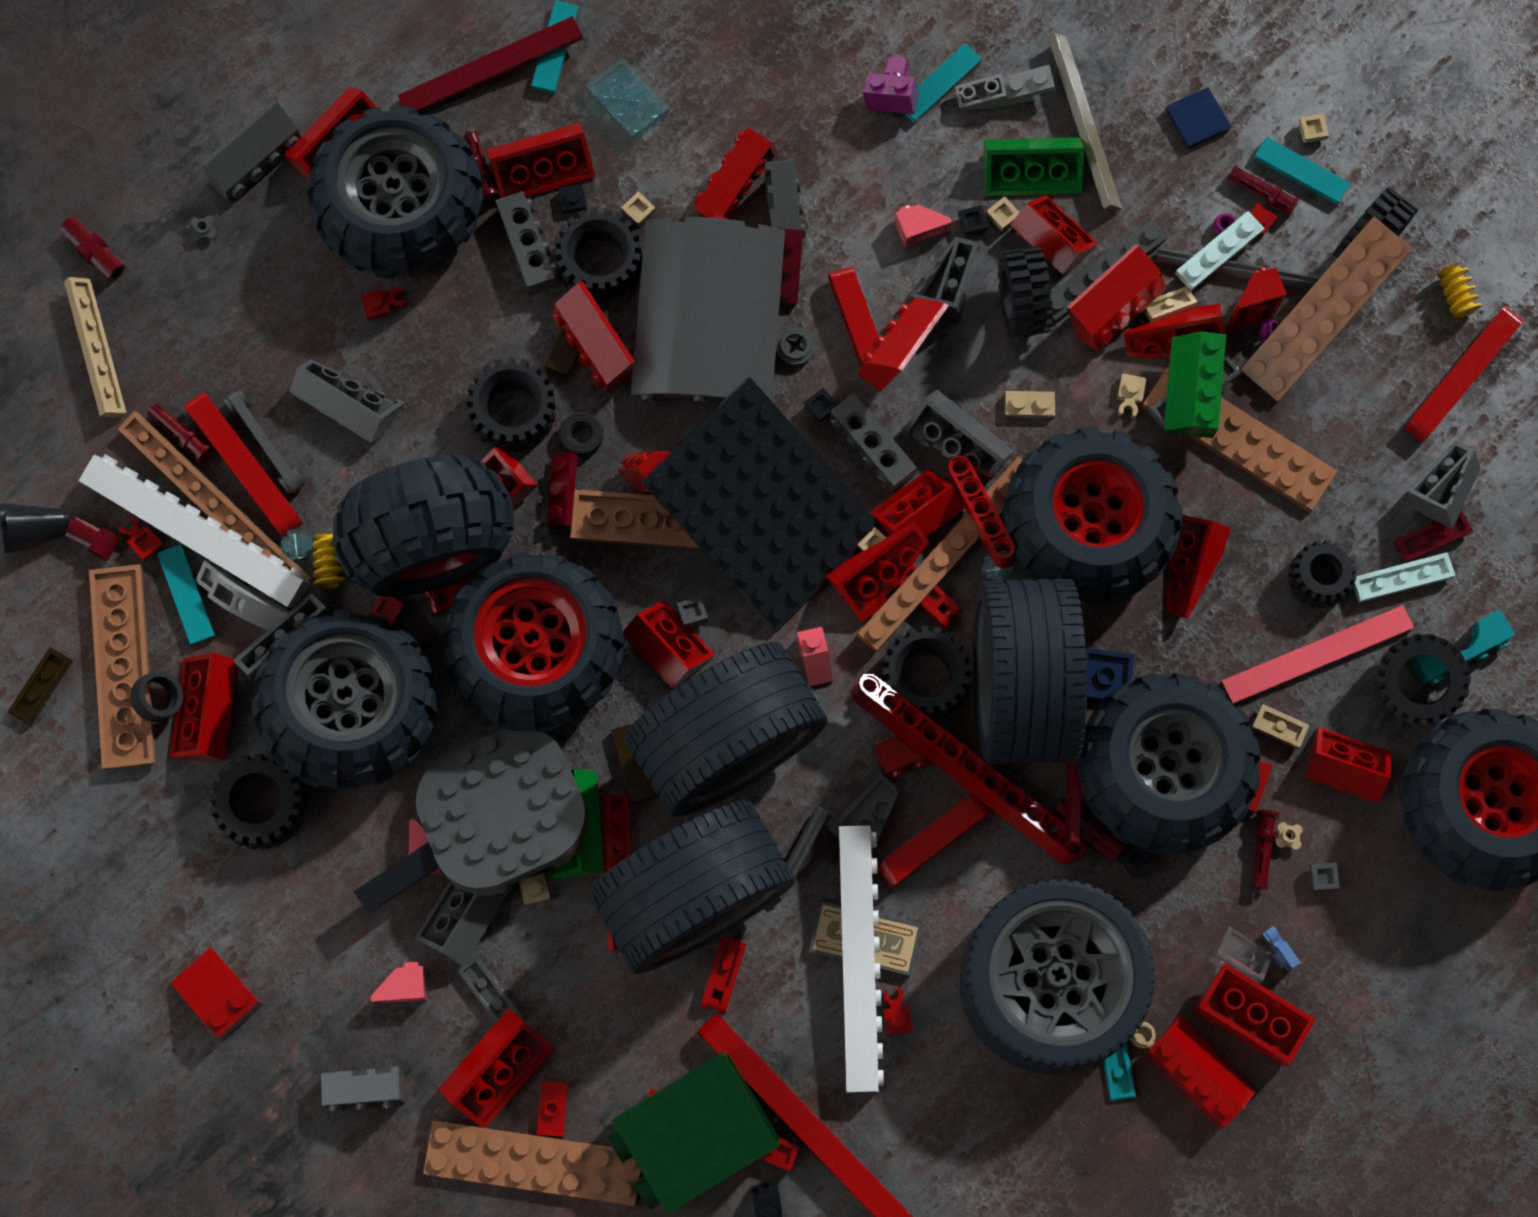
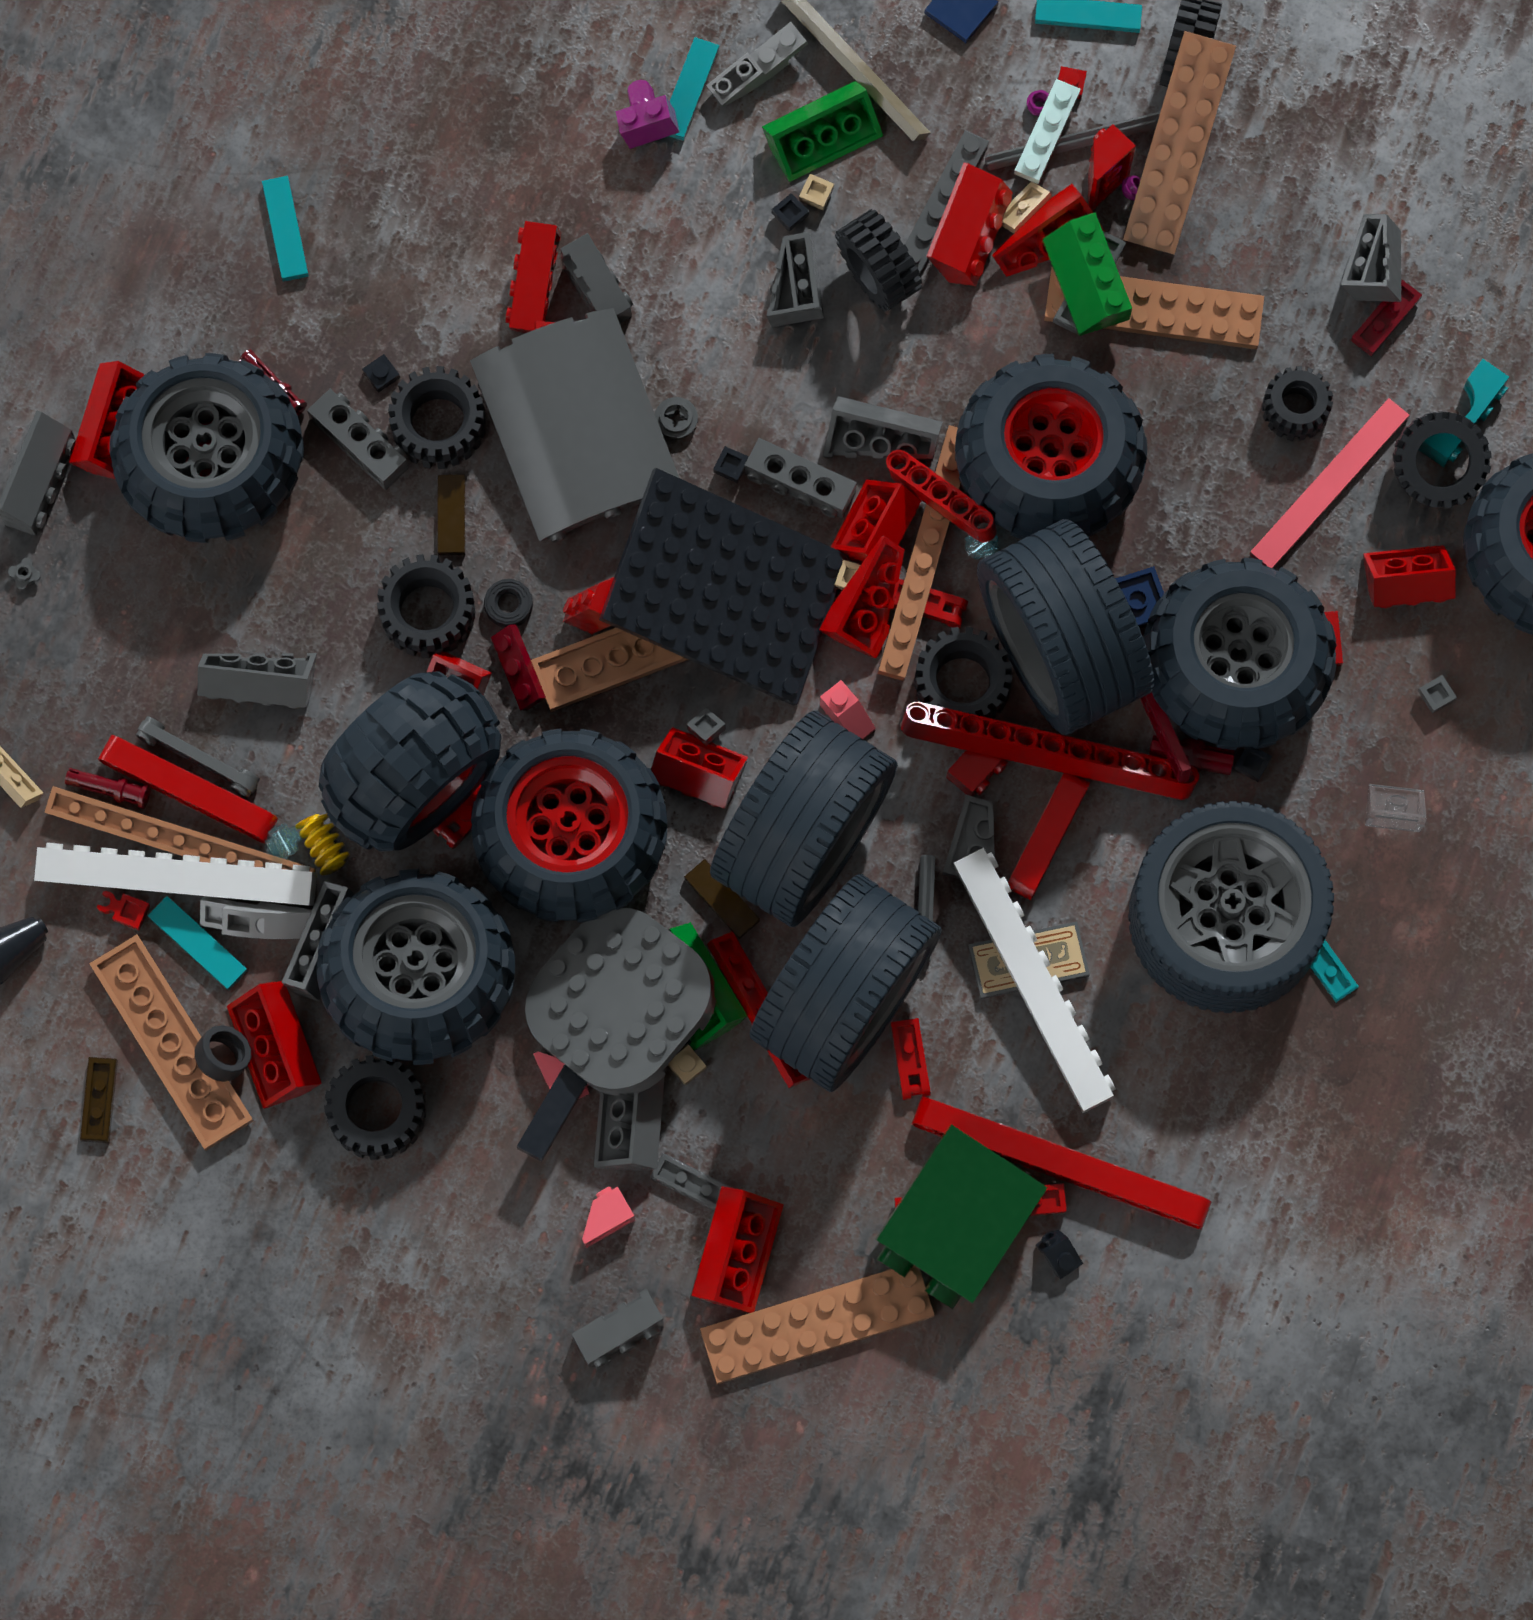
camera: 20 degrees left, 0 degrees up
dark red piece [65,517,121,561] -> none
red slope [171,947,263,1041] -> none
red plate [360,288,407,321] -> none
red plate [370,596,406,626] -> none
dark red tile [397,16,583,114] -> none
red slope [486,123,596,198] -> none
red plate [537,1081,568,1137] -> none
red slope [552,281,635,393] -> none
clear light blue plate [586,57,670,140] -> none
tan plate [621,192,656,227] -> none
dark red plate [778,228,803,304] -> none
red beam [828,266,879,383] -> none
red slope [858,298,949,392] -> none
red plate [882,988,914,1037] -> none
coral slope [894,204,952,247] -> none
tan plate [1004,391,1055,418] -> none
red slope [1010,195,1098,274] -> none
tan plate [1117,373,1146,419] -> none
tan plate [1130,1022,1156,1048] -> none
red slope [1144,1015,1256,1129] -> none
red wedge [1166,515,1231,619] -> none
red slope [1193,962,1316,1068] -> none
dark red pin [1227,165,1300,217] -> none
tan plate [1251,704,1309,750] -> none
dark red pin [1251,810,1280,890] -> none
medium blue plate [1262,926,1301,971] -> none
tan plate [1276,822,1303,850] -> none
light aqua plate [1352,552,1456,603] -> none
red beam [1404,305,1525,443] -> none
yellow piece [1437,263,1482,319] -> none

